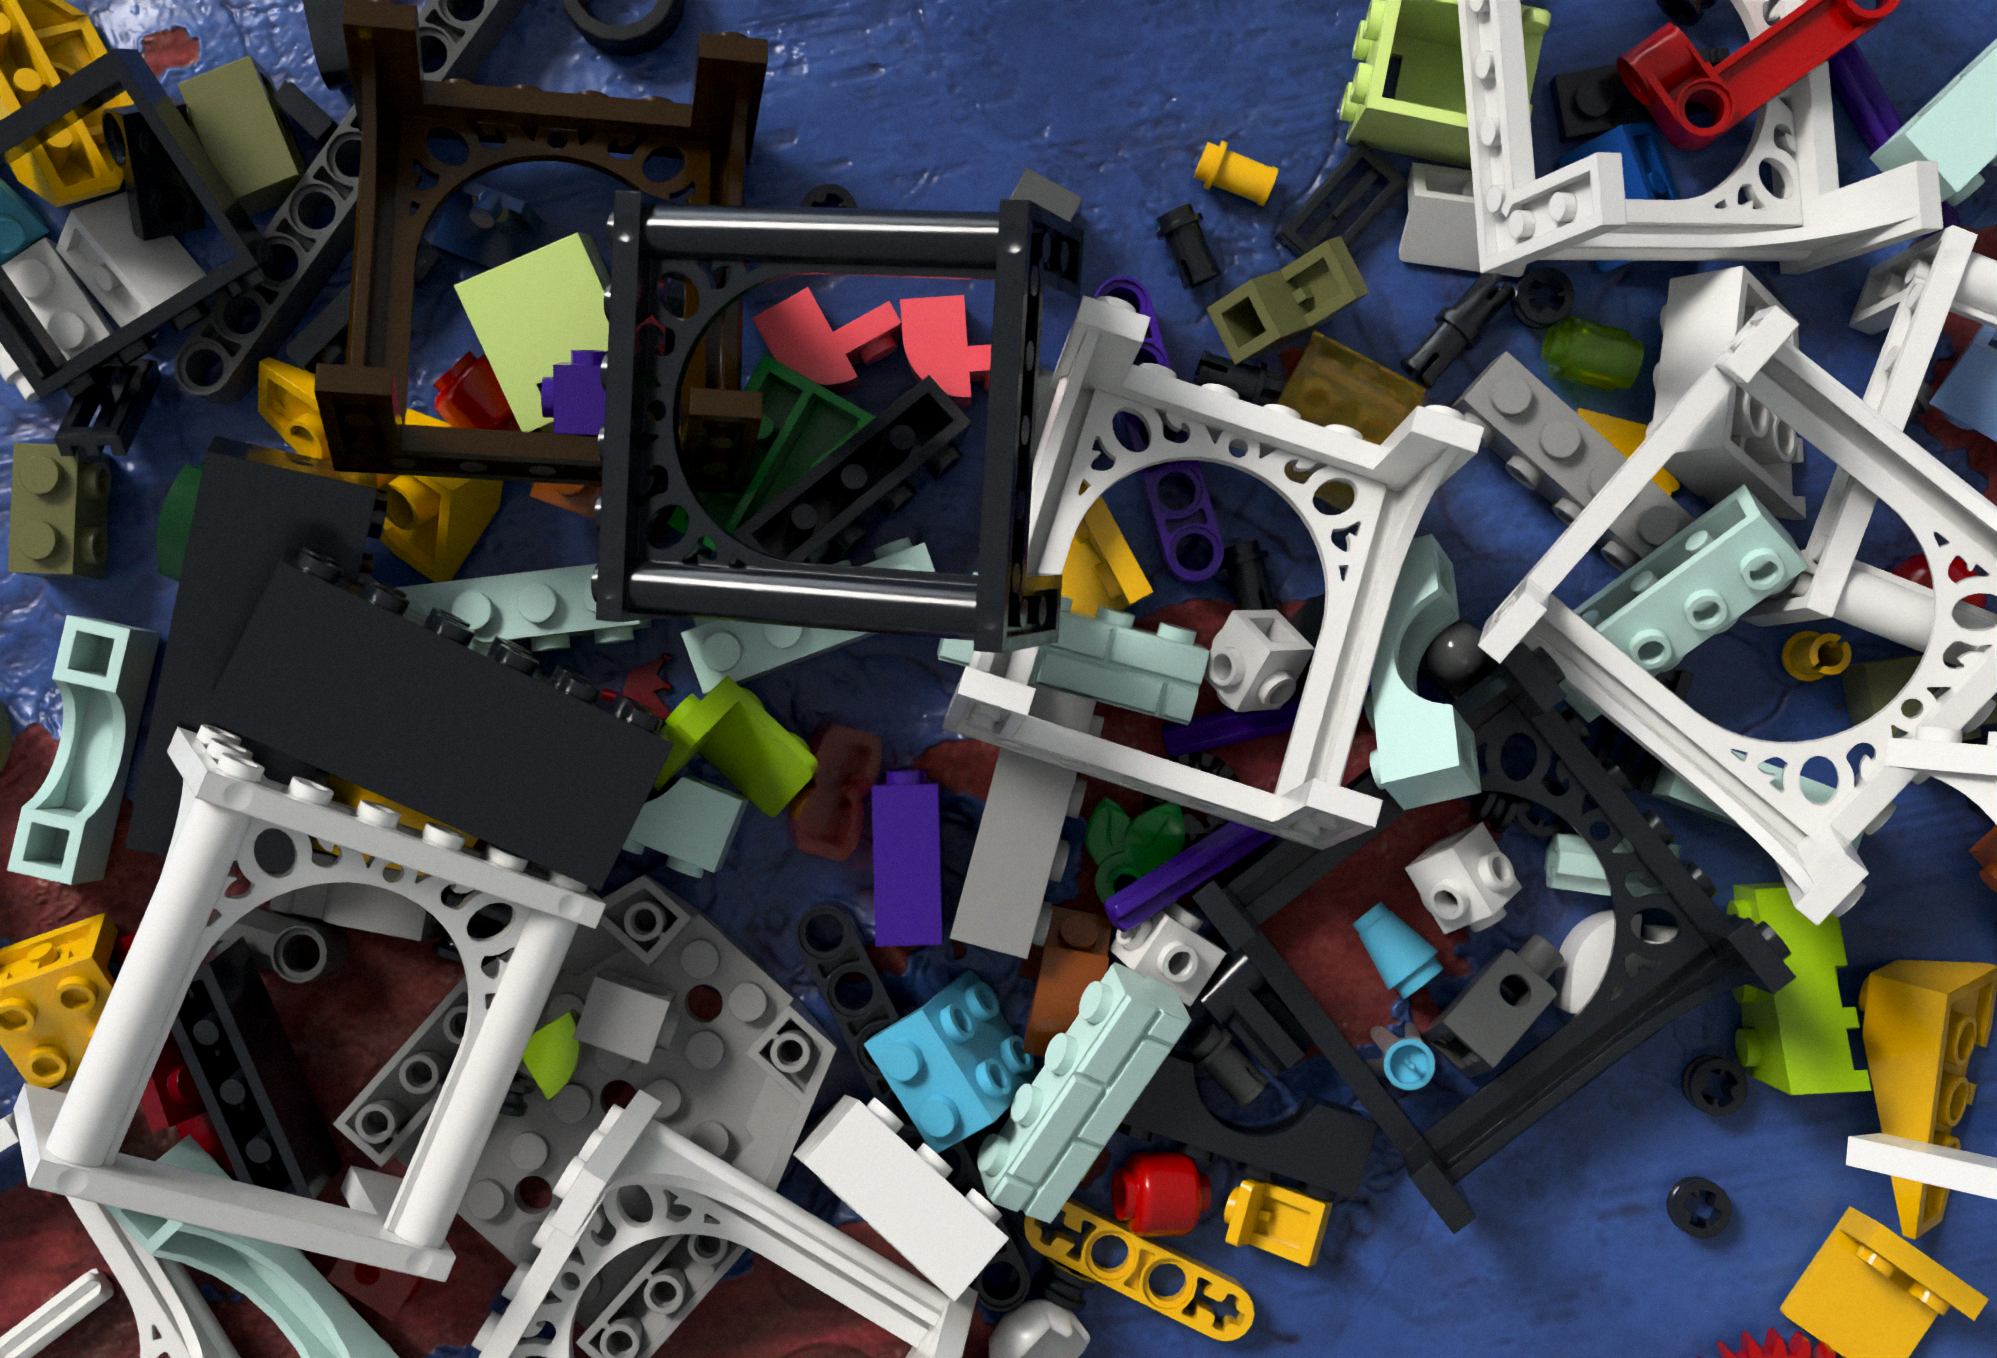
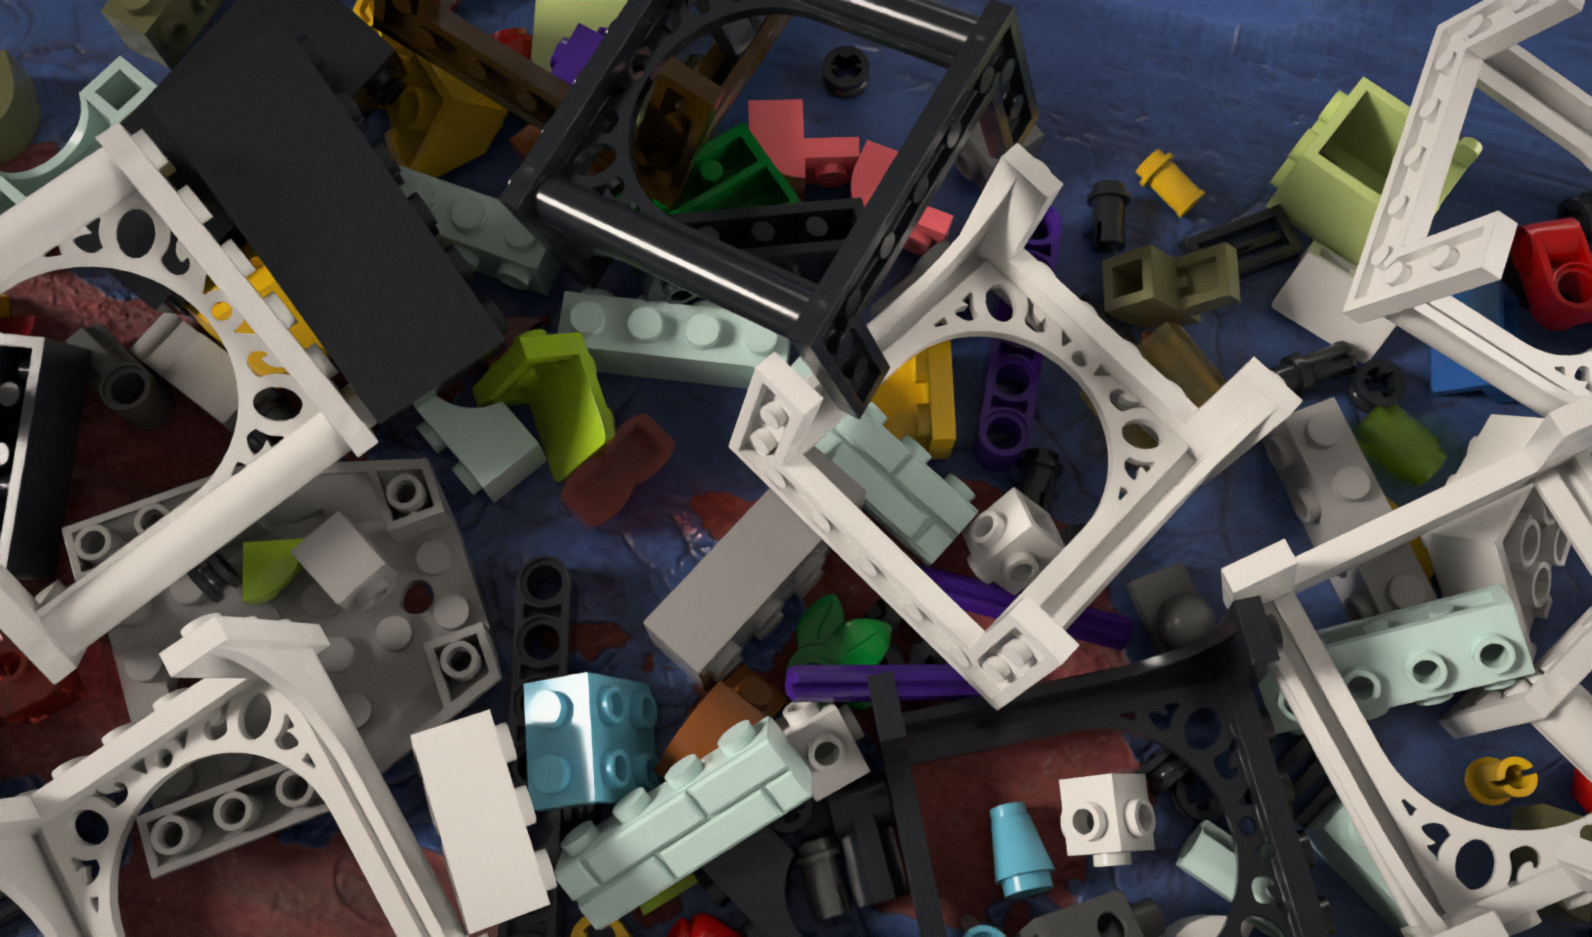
camera: 20 degrees right, 15 degrees down
dark purple brick [871,769,946,947] -> none
light aqua arch [1364,534,1482,810] -> none

